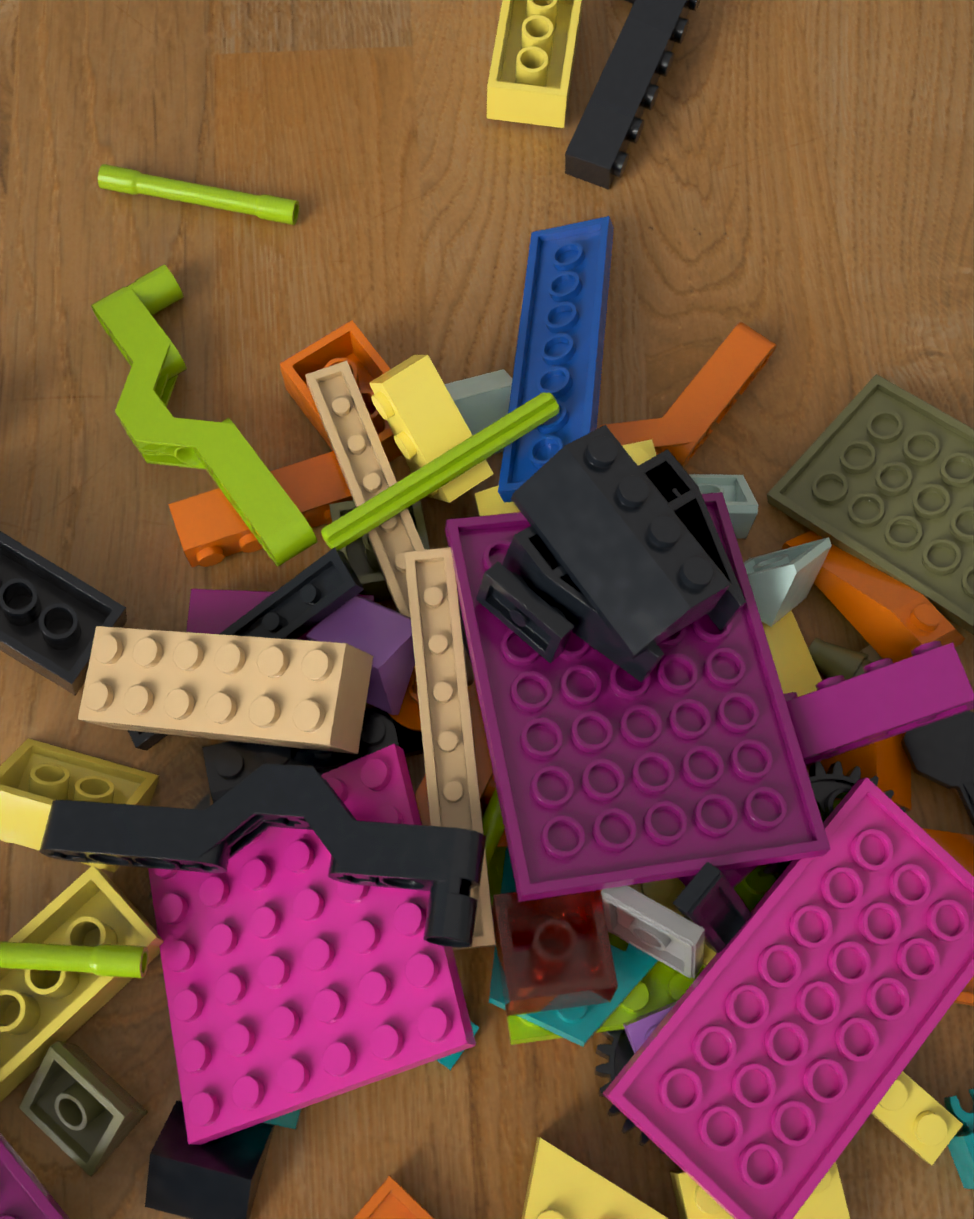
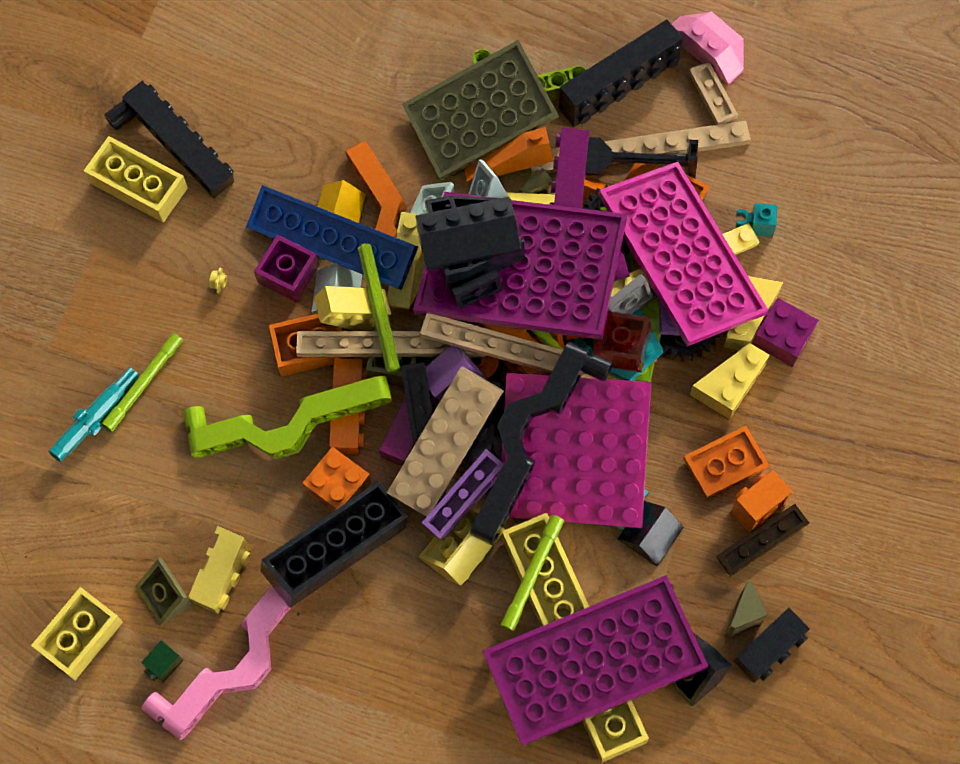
camera: 65 degrees left, 0 degrees up
olive slope [19,1041,148,1177] -> none
black tile [673,861,752,953] -> none
none -> teal piece [48,367,139,462]
none -> light yellow plate [209,268,227,294]
none -> magenta brick [254,235,319,302]
none -> orange brick [302,447,372,512]
none -> yellow slope [317,180,367,223]
none -> medium lavender brick [422,449,504,540]

